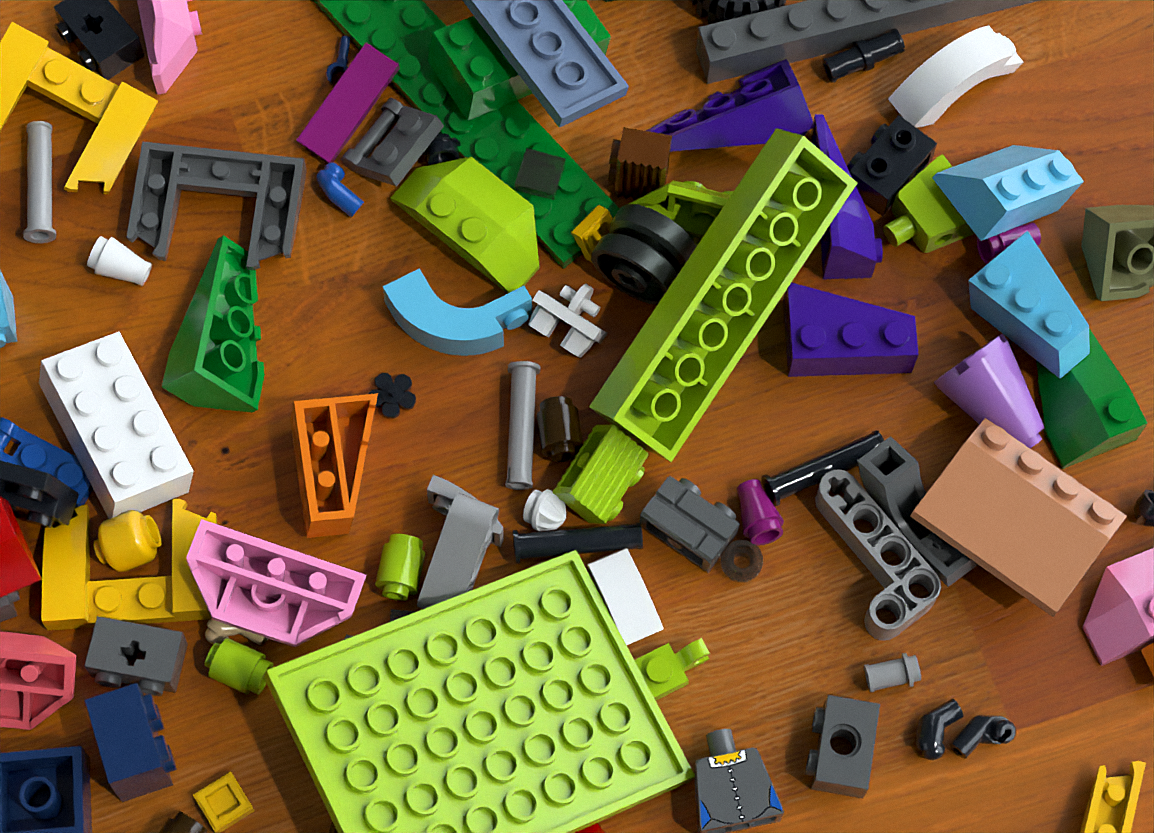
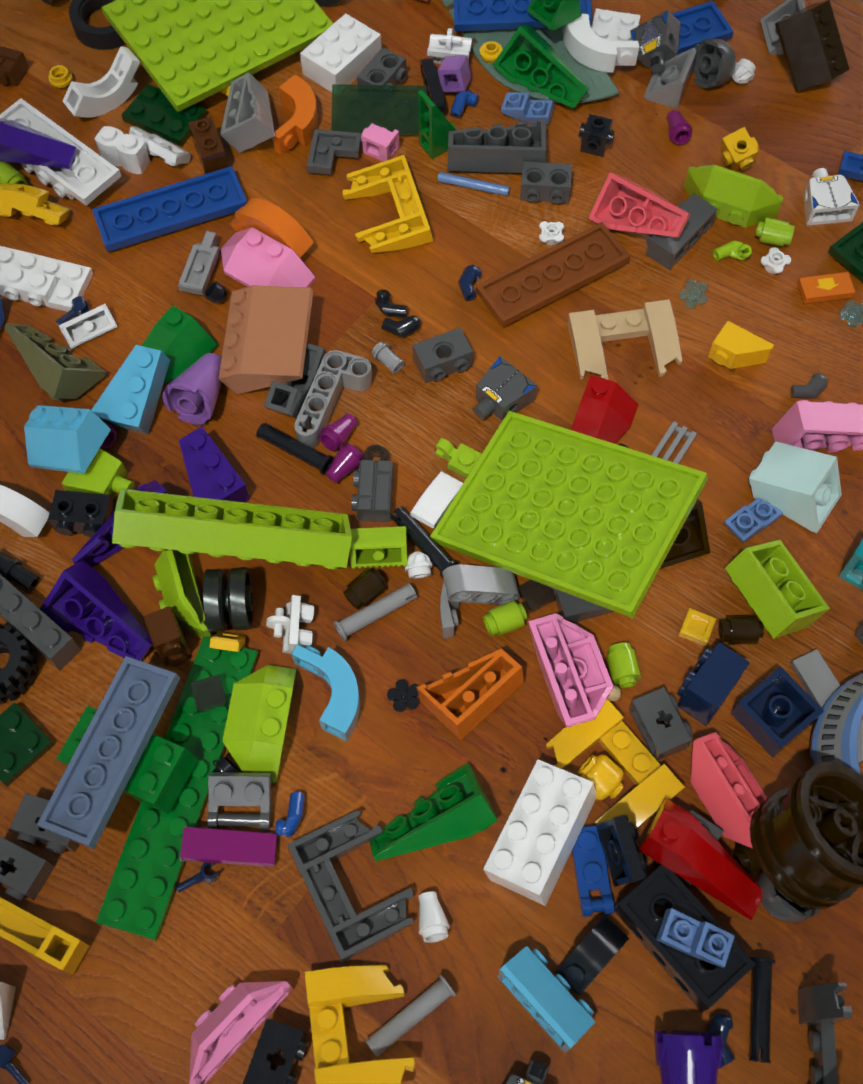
camera: 120 degrees left, 5 degrees down
none -> magenta cone [319,413,357,451]

